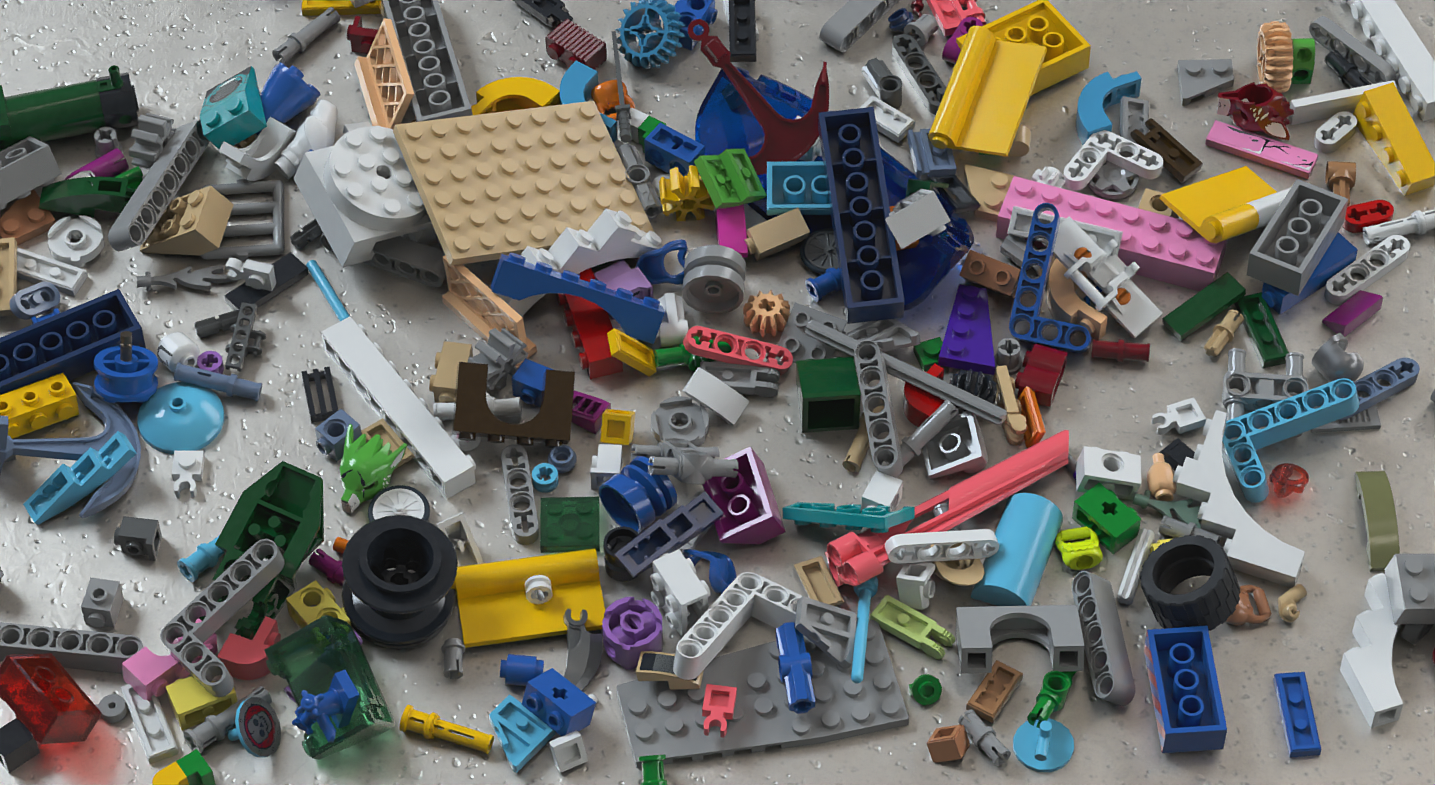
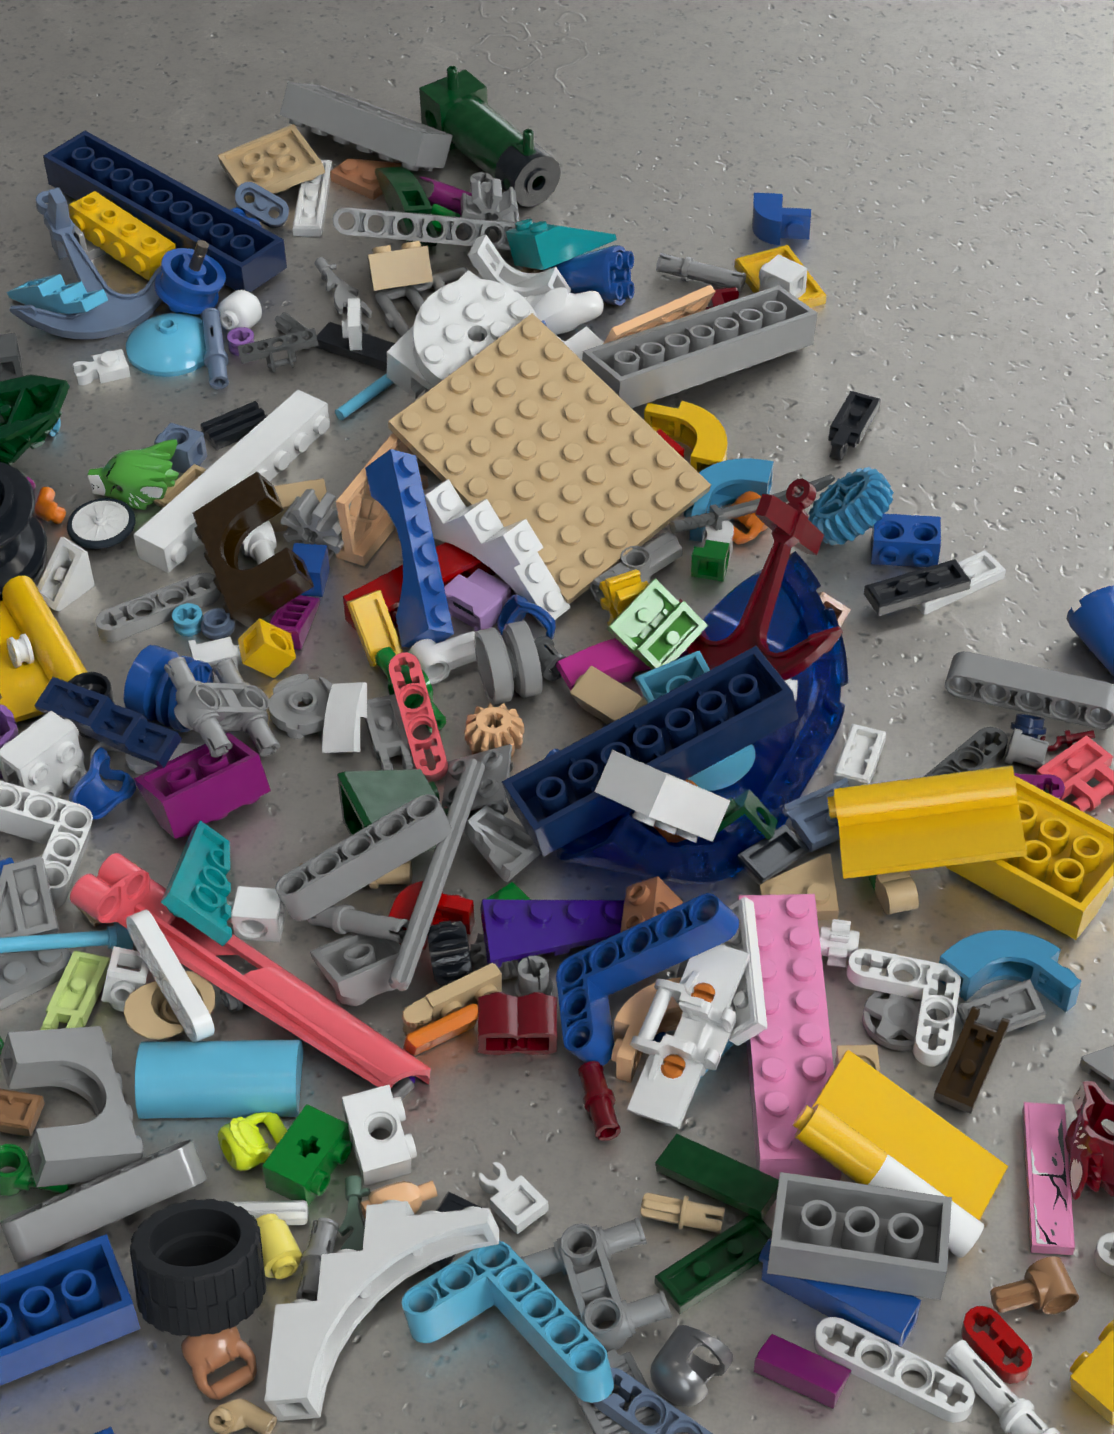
camera: 70 degrees right, 5 degrees down
white plate [48,215,105,268] -> none
clear green plate [540,496,600,553] -> none
brick [545,18,607,70] -> none
blue brick [644,123,705,176] -> none
dark grey piece [862,58,902,109] -> none
clear red piece [1269,463,1309,498] -> none

